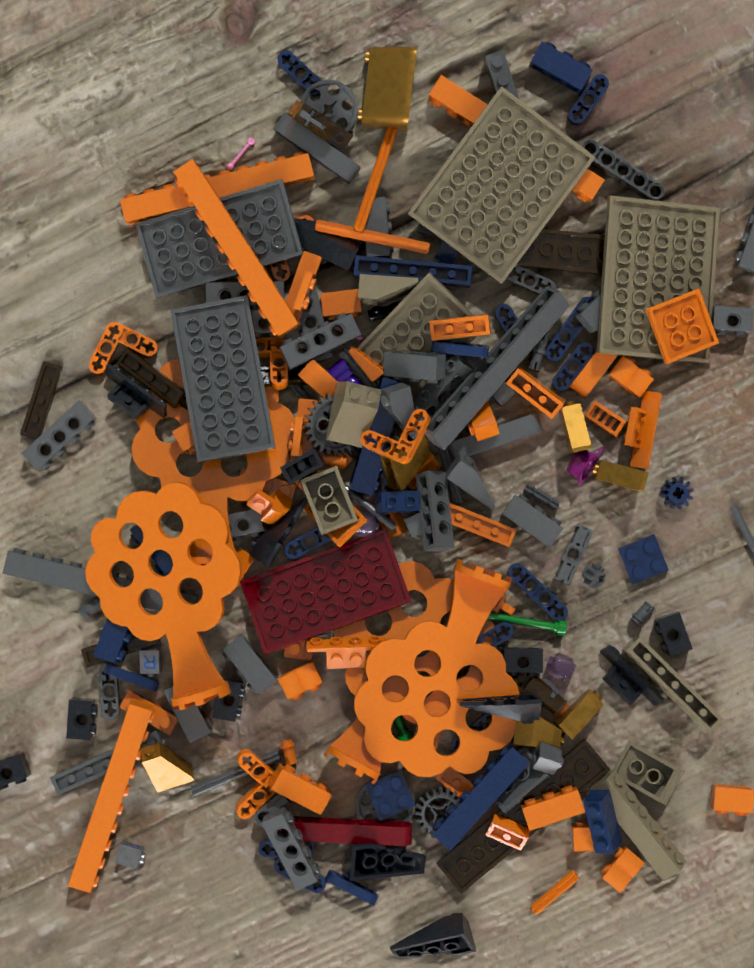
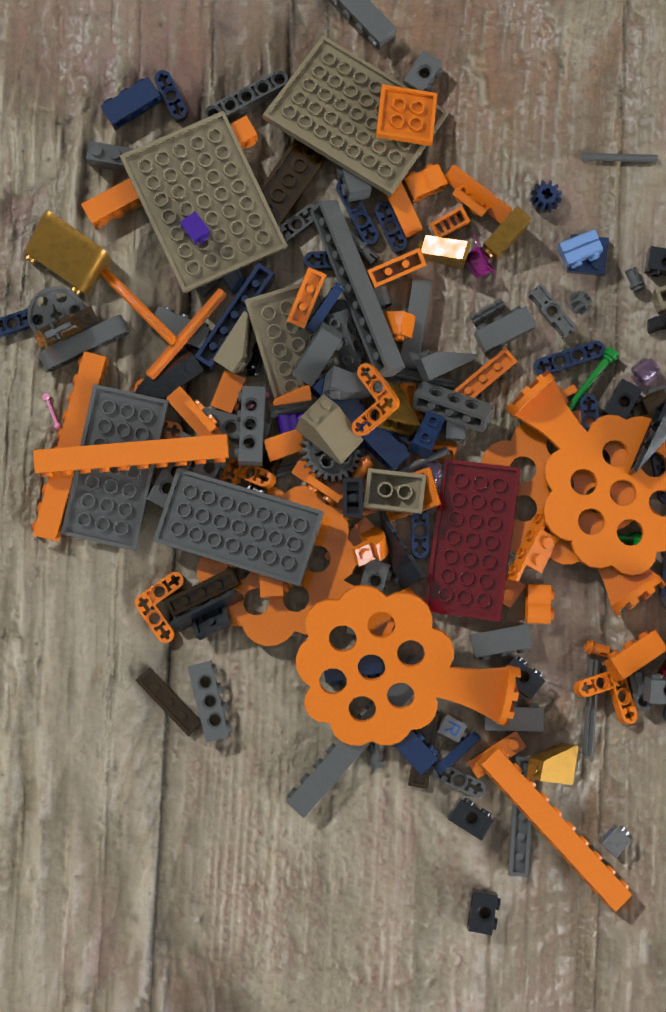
camera: 55 degrees left, 5 degrees down
none -> dark purple brick [180,211,210,246]
none -> medium blue brick [557,229,603,268]

